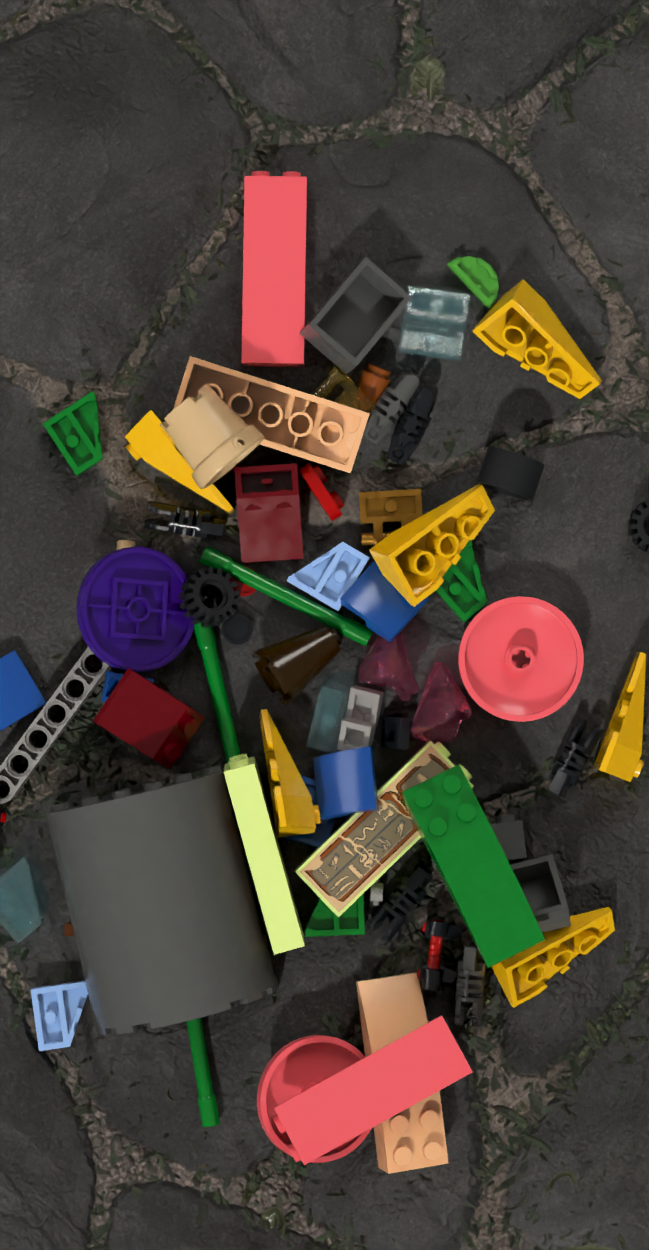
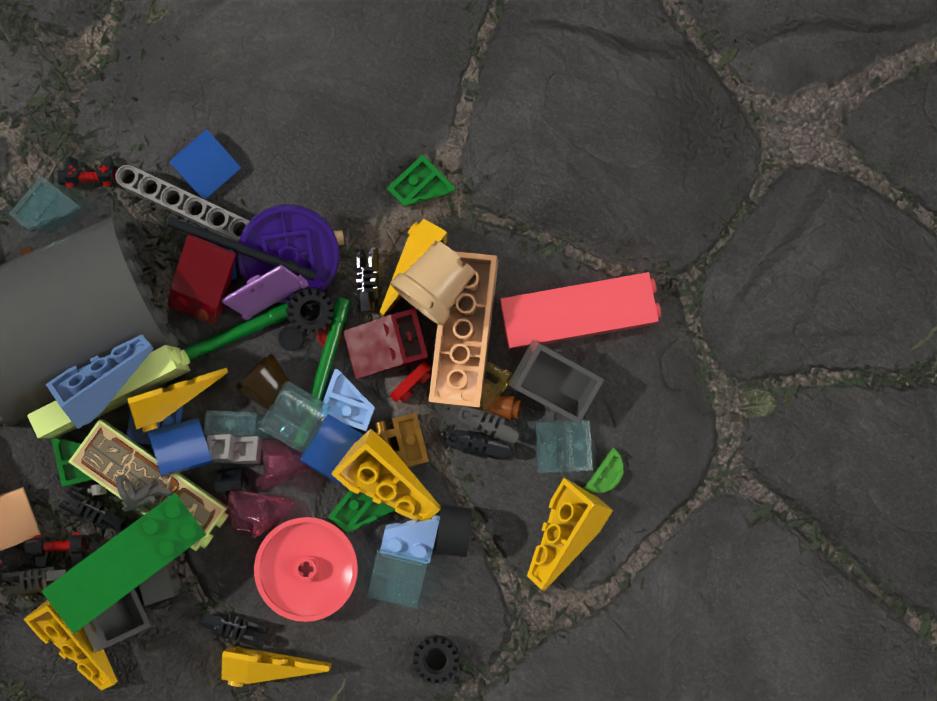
camera: 70 degrees right, 5 degrees down
none -> medium blue wedge [46,335,153,429]
none -> dark grey piece [116,475,173,512]
none -> black bar [167,217,317,281]
none -> medium lavender door [221,265,309,321]
none -> clear light blue slope [259,381,331,453]
none -> clear light blue slope [367,548,428,609]
none -> light blue wing [380,515,440,563]

